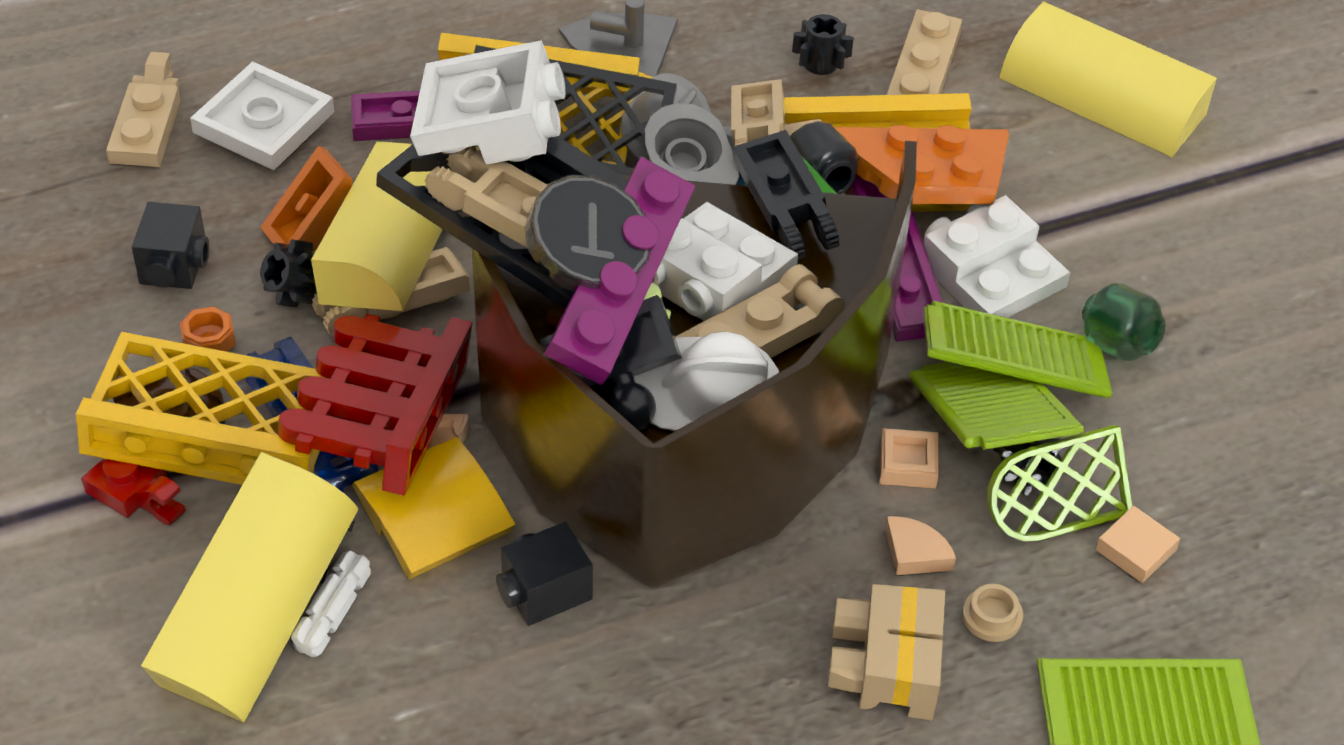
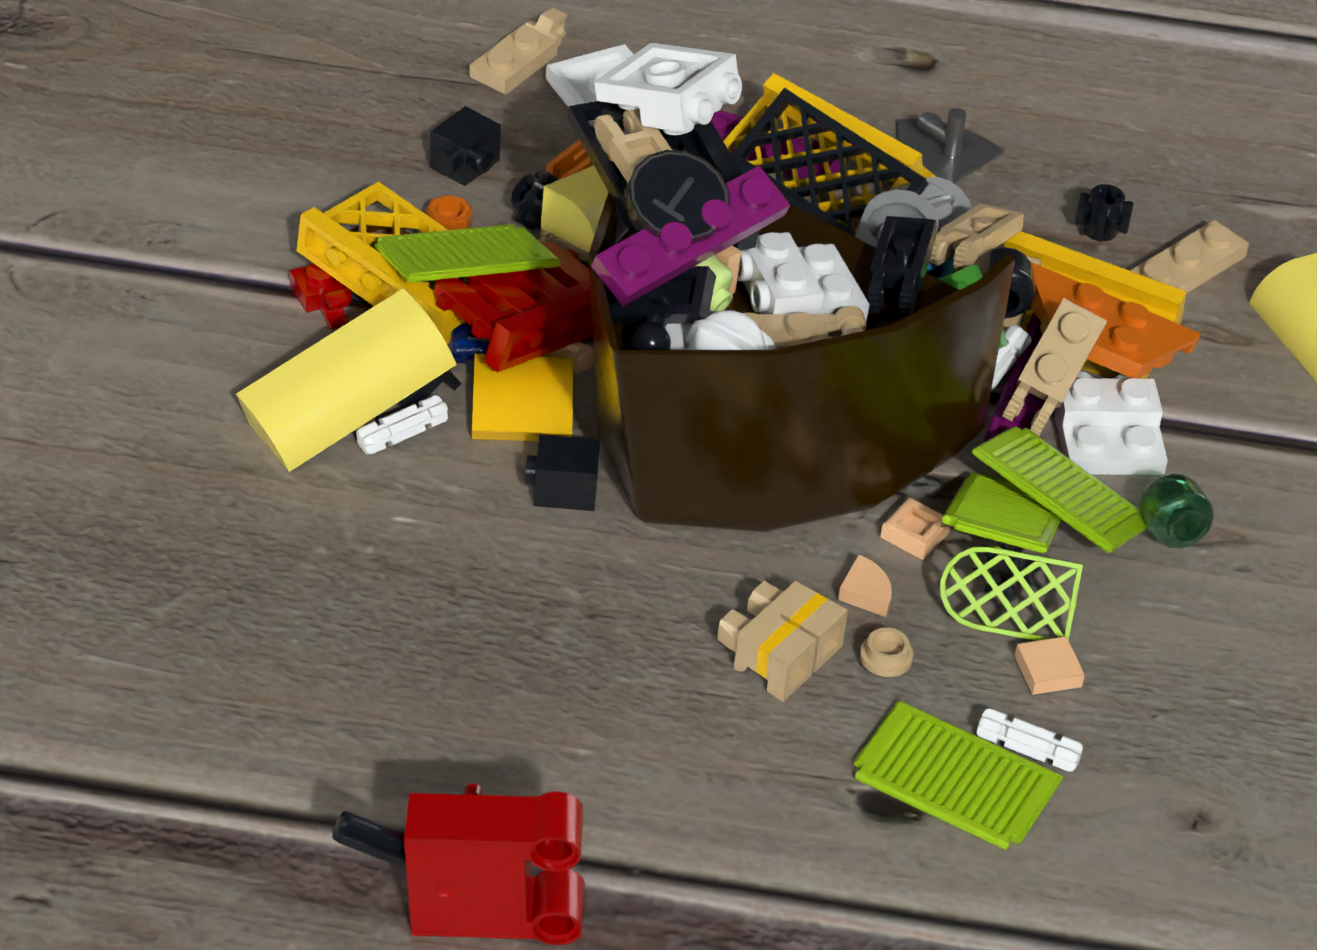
camera: 30 degrees right, 5 degrees down
none -> lime window [375,224,561,283]
none -> white axle [977,708,1083,772]
none -> tan hinge [1002,298,1107,436]

